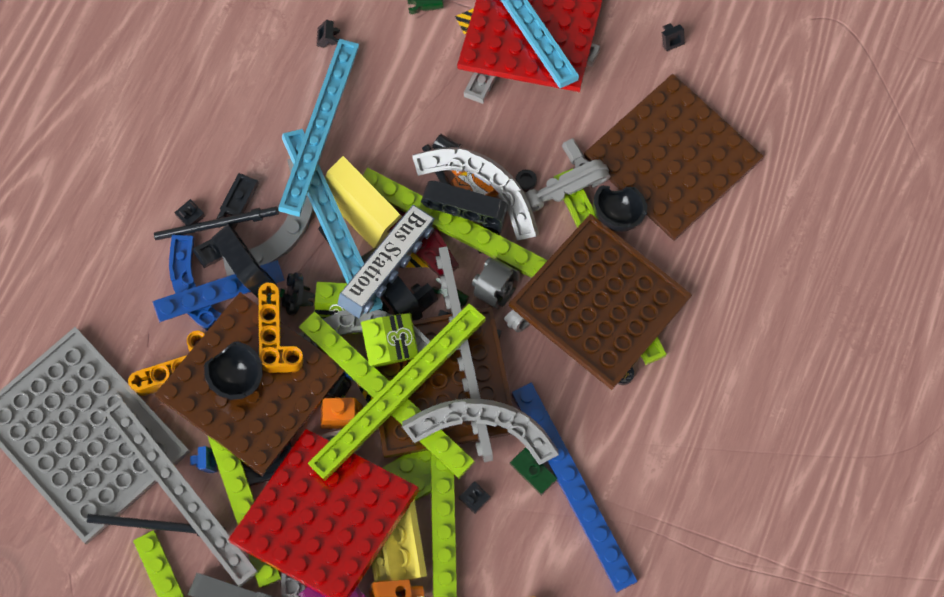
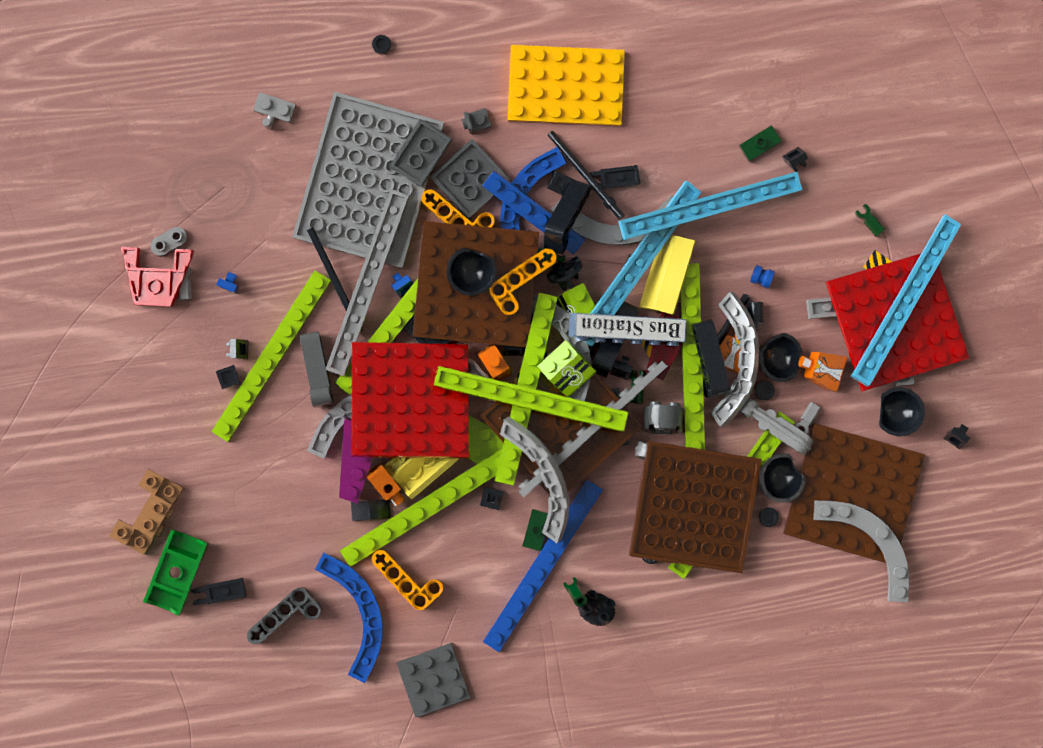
camera: 55 degrees right, 15 degrees up
black tile [174,199,205,226] -> none
none -> dark grey tile [389,119,452,188]
none -> dark grey plate [430,139,511,219]
none -> dark grey bracket [461,108,491,134]
none -> yellow plate [508,45,625,126]
none -> dark green bar [564,577,587,607]
none -> black plate [578,590,615,626]
none -> dark green plate [739,125,781,162]
none -> blue wheel [750,265,775,289]
none -> black cylinder [758,333,803,382]
none -> black tile [759,508,779,527]
none -> orange torso [798,352,847,392]
none -> light grey plate [813,500,909,602]
none -> black cylinder [879,387,925,437]

